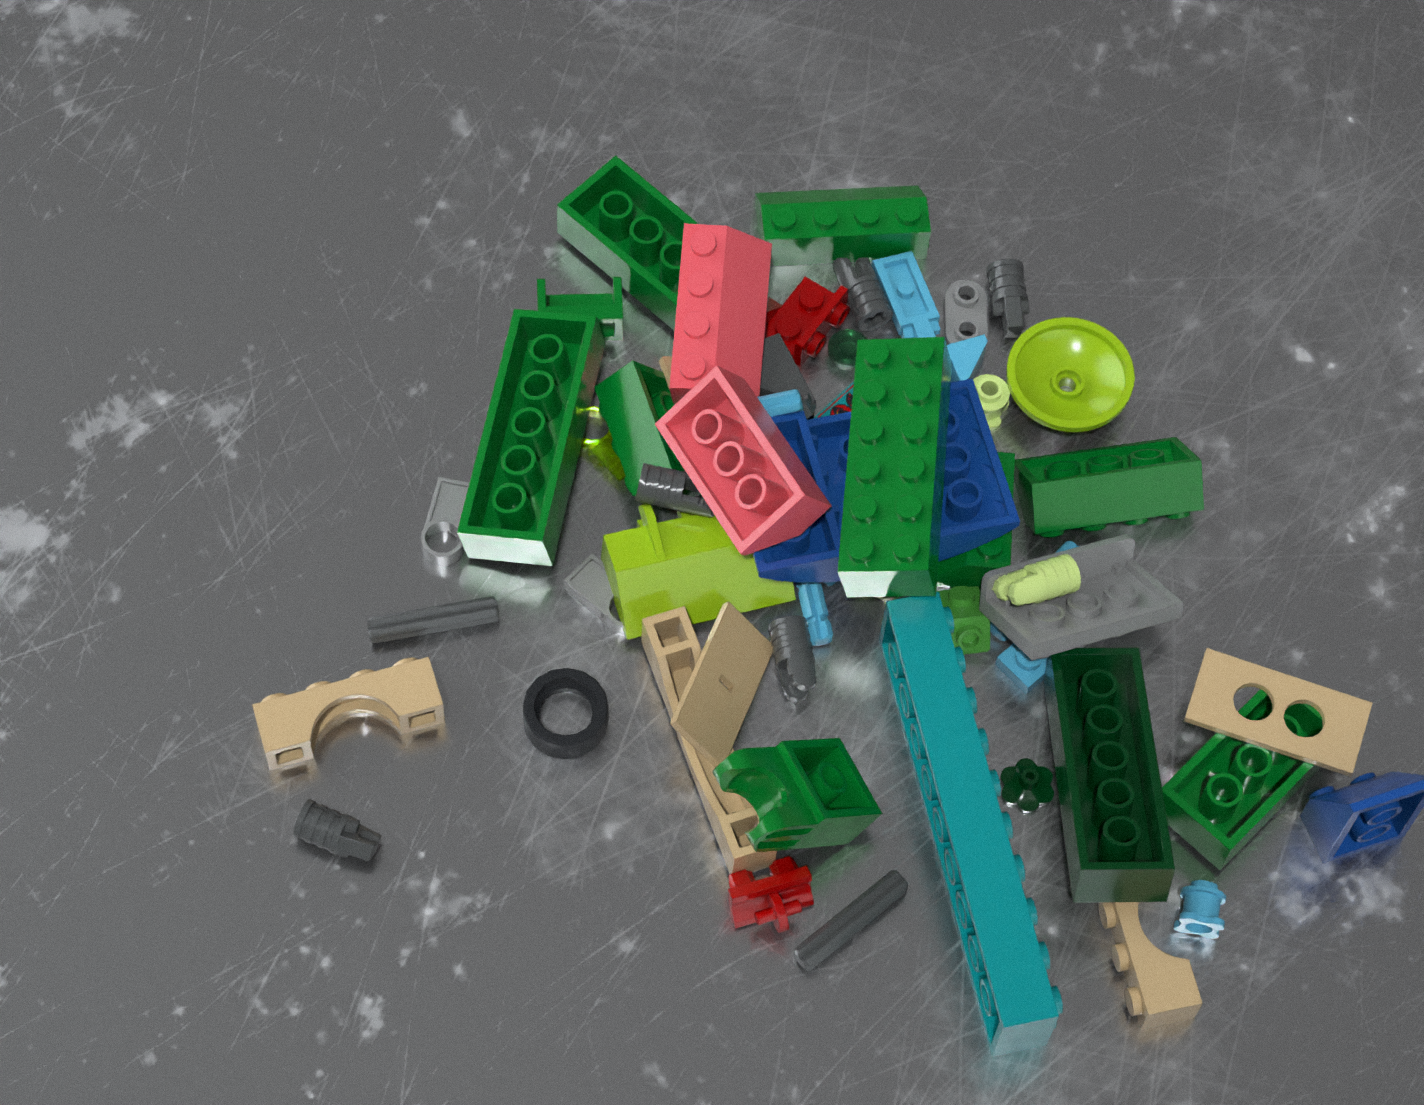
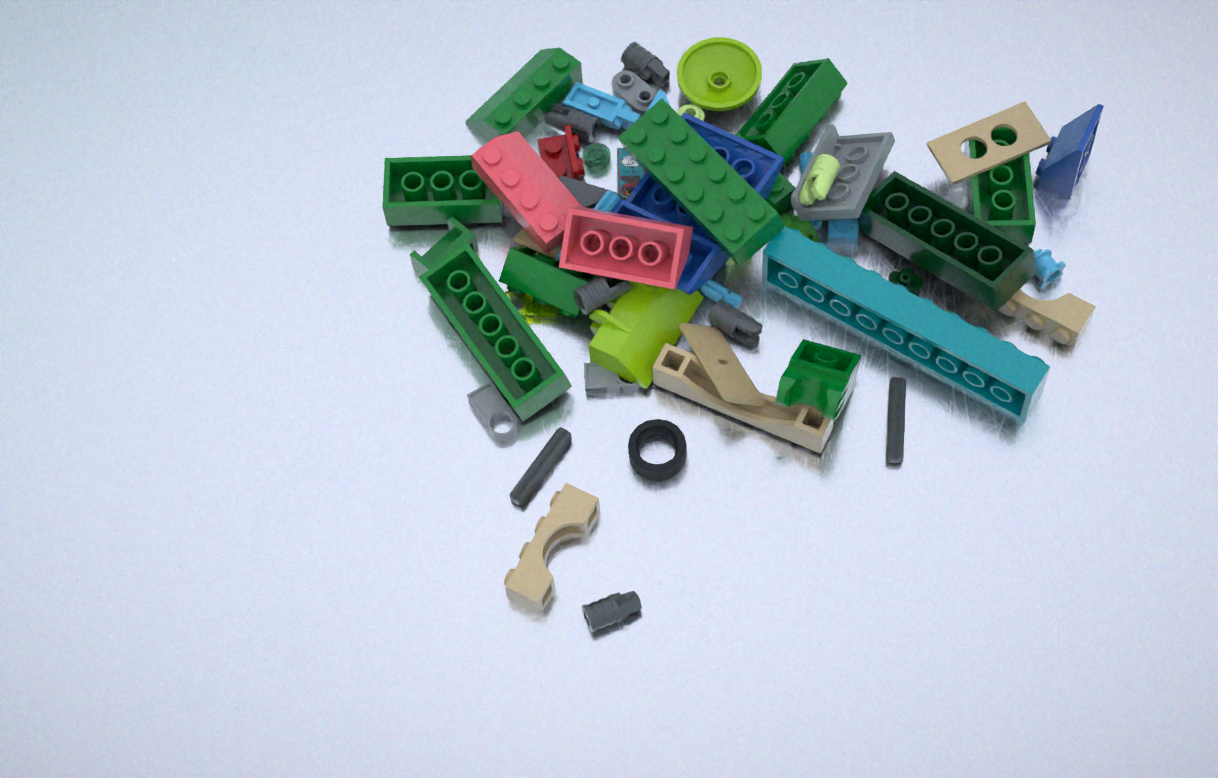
camera: 35 degrees left, 0 degrees up
red hips [728,856,814,933] -> none

